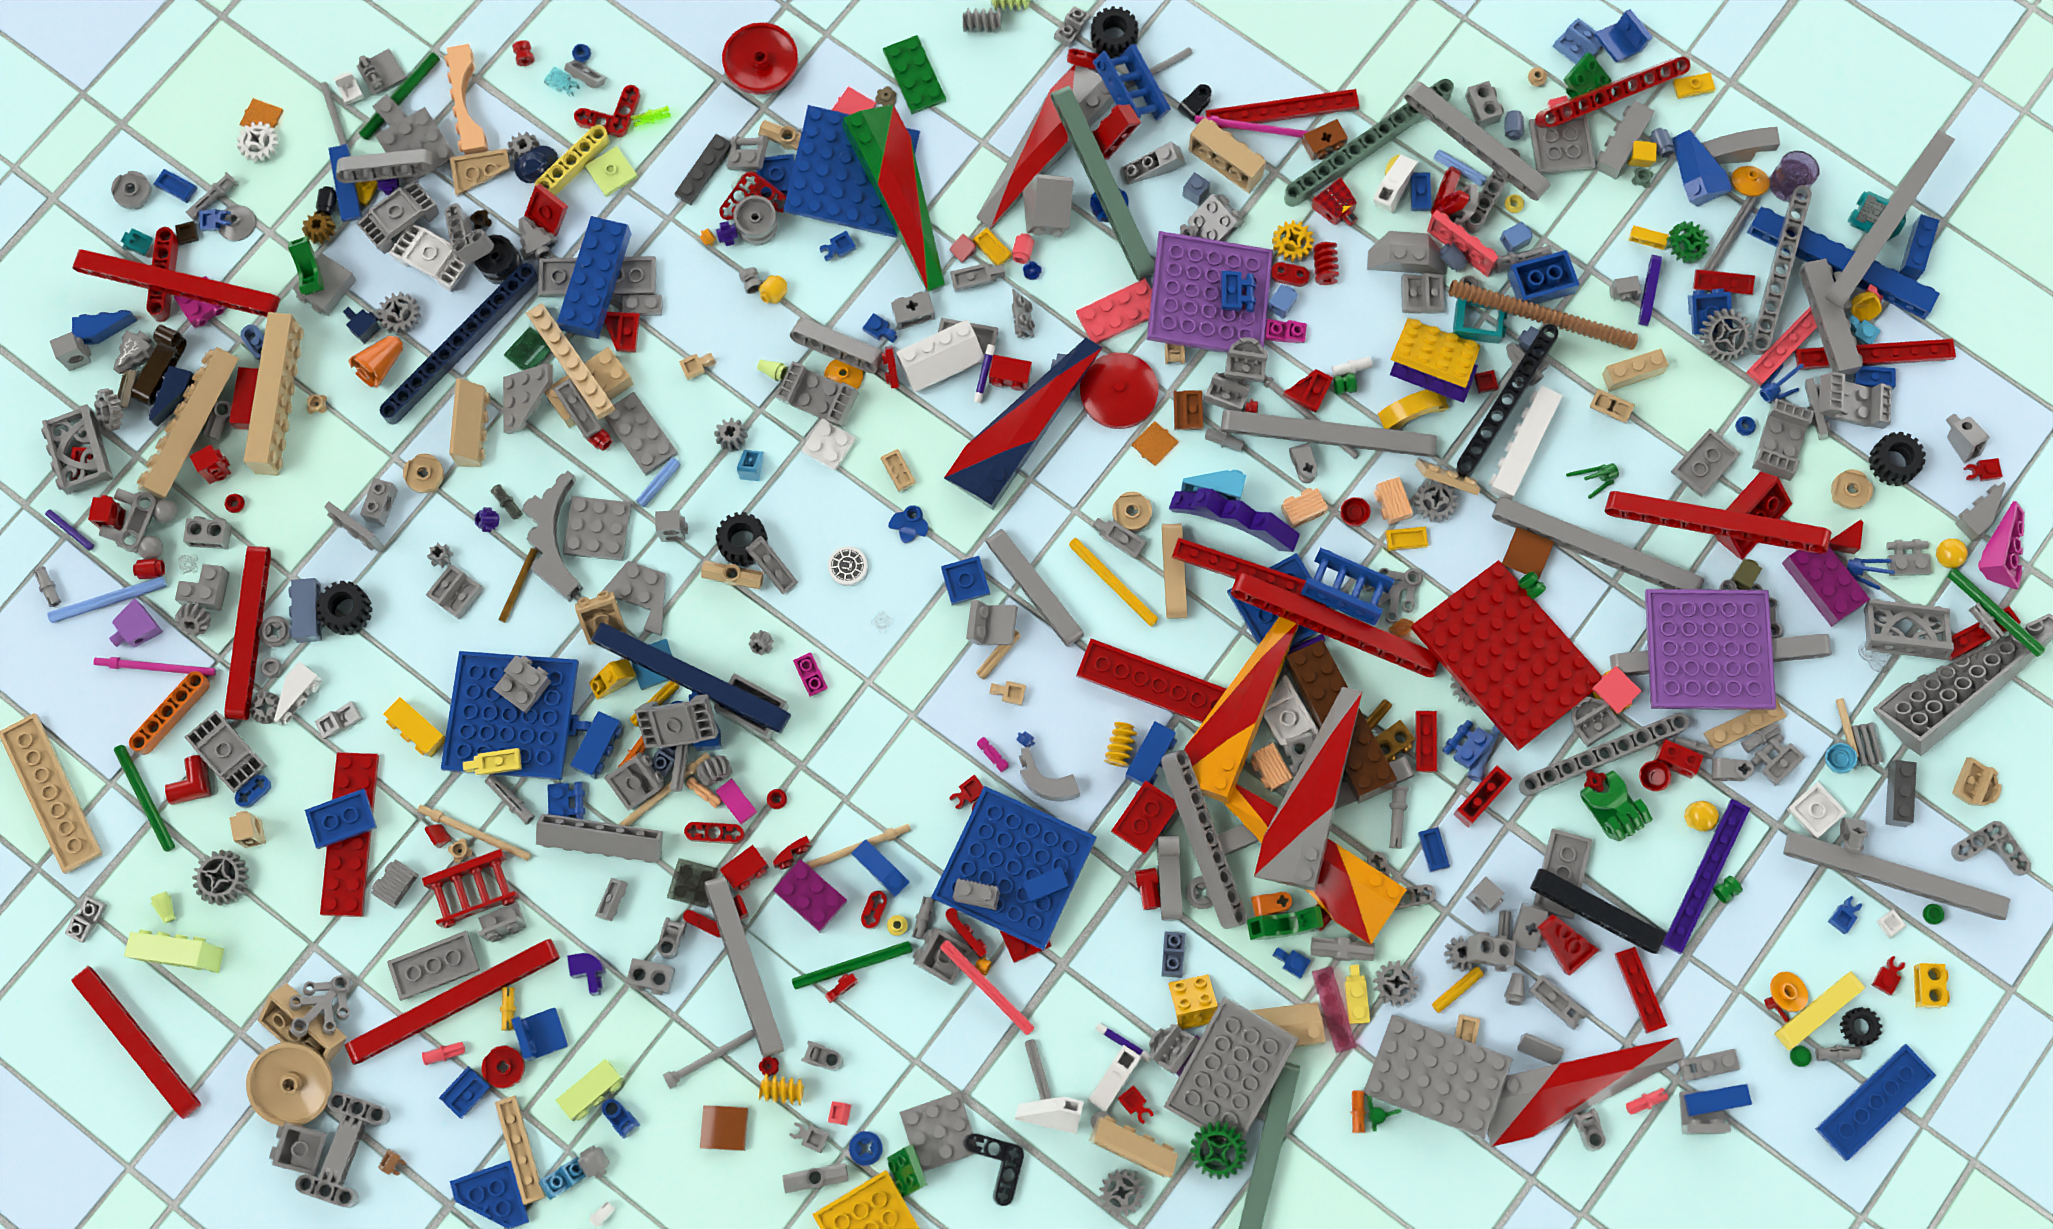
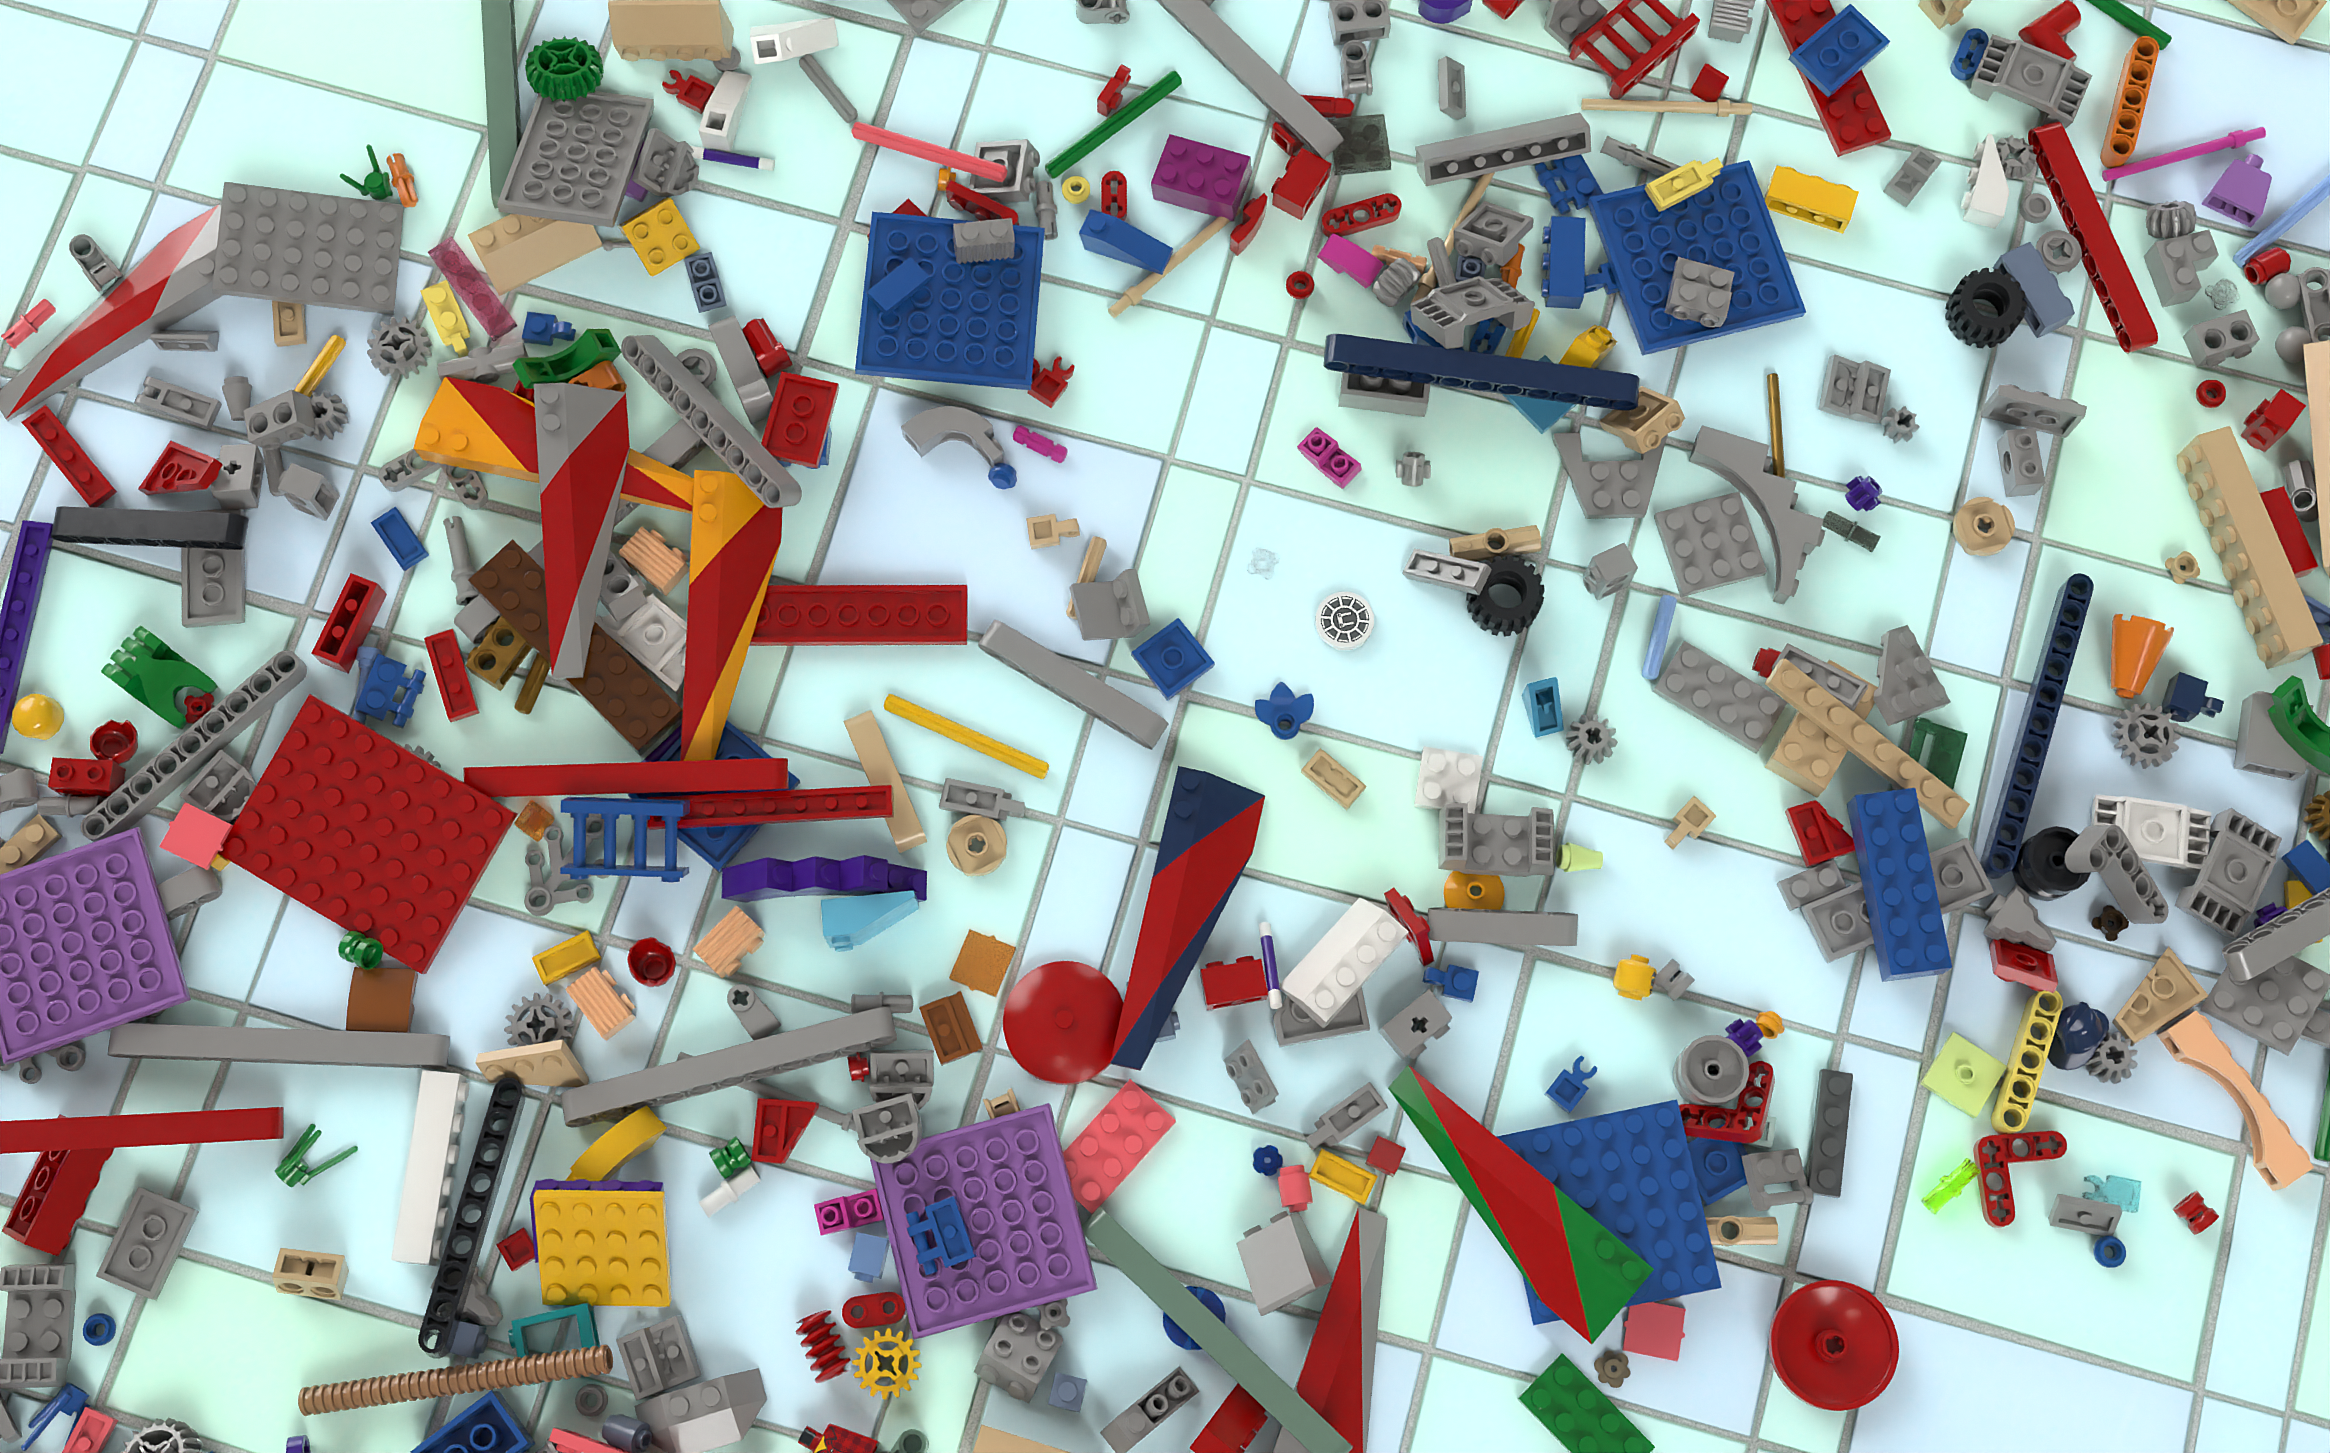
camera: 155 degrees right, 0 degrees up
tan plate [448,839,473,863] -> none
tan slope [449,378,491,467] -> none
yellow piece [1103,721,1138,767] -> none
blue brick [1125,721,1177,786] -> none
tan brick [1601,348,1669,392] -> none
olive brick [1730,558,1762,590] -> none

